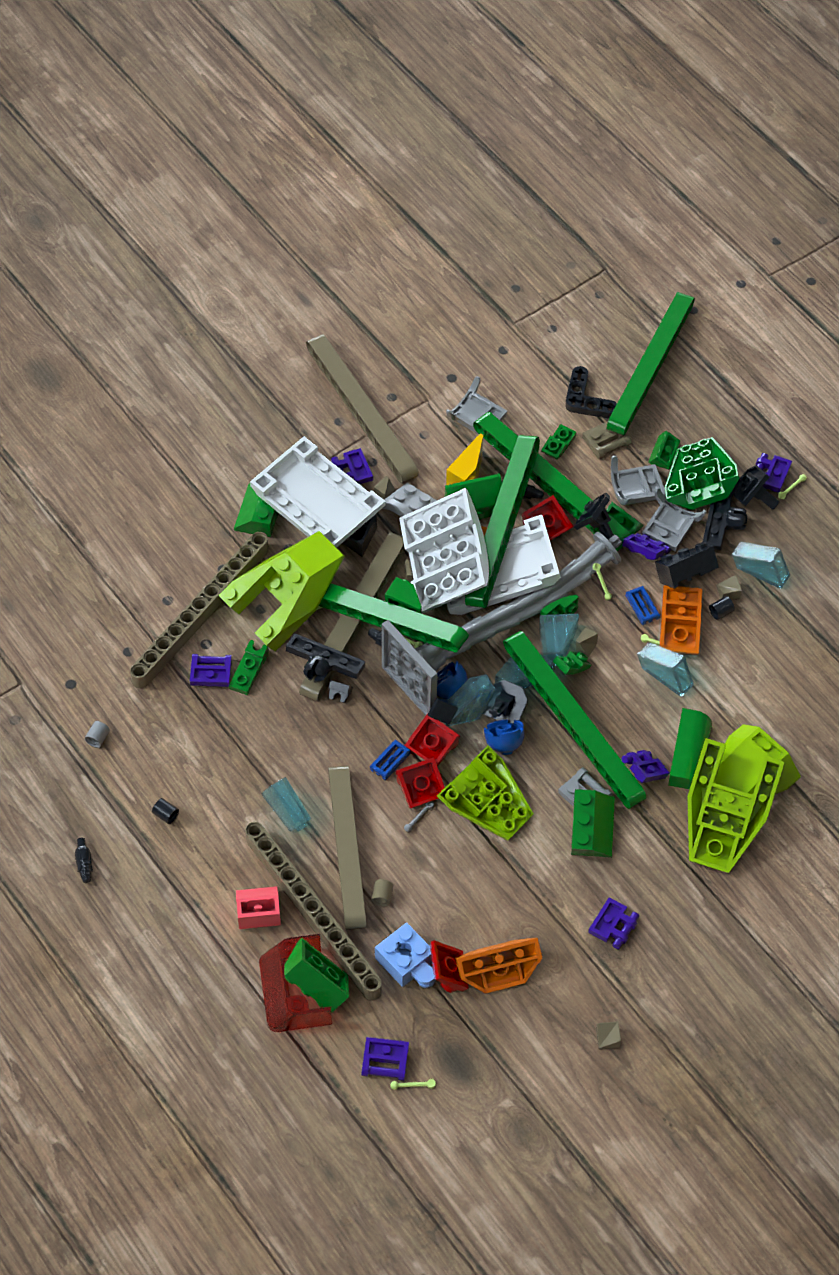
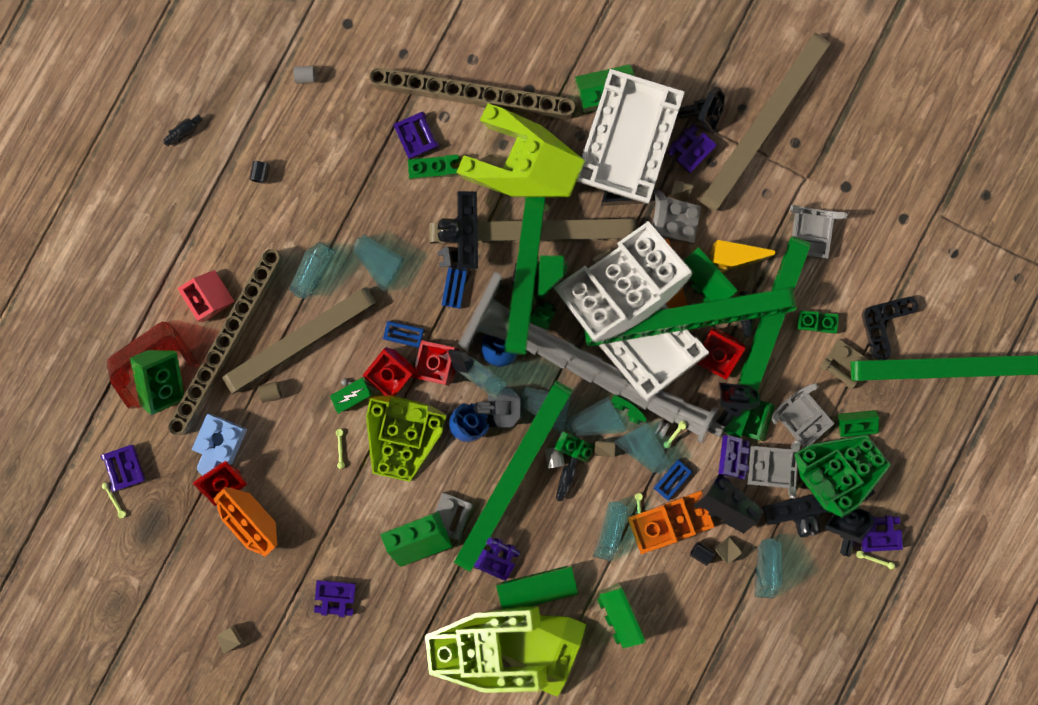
camera: 65 degrees right, 30 degrees up
none -> green slope [330,377,372,414]
none -> yellowish green hinge [336,429,345,469]
none -> clear light blue slope [353,234,405,292]
none -> blue tile [441,268,467,309]
none -> light grey beam [544,447,565,469]
none -> black piece [556,457,578,502]
none -> green slope [596,583,646,649]
none -> clear light blue slope [613,423,671,474]
none -> light grey bush [653,419,670,438]
none -> black piece [678,87,725,134]

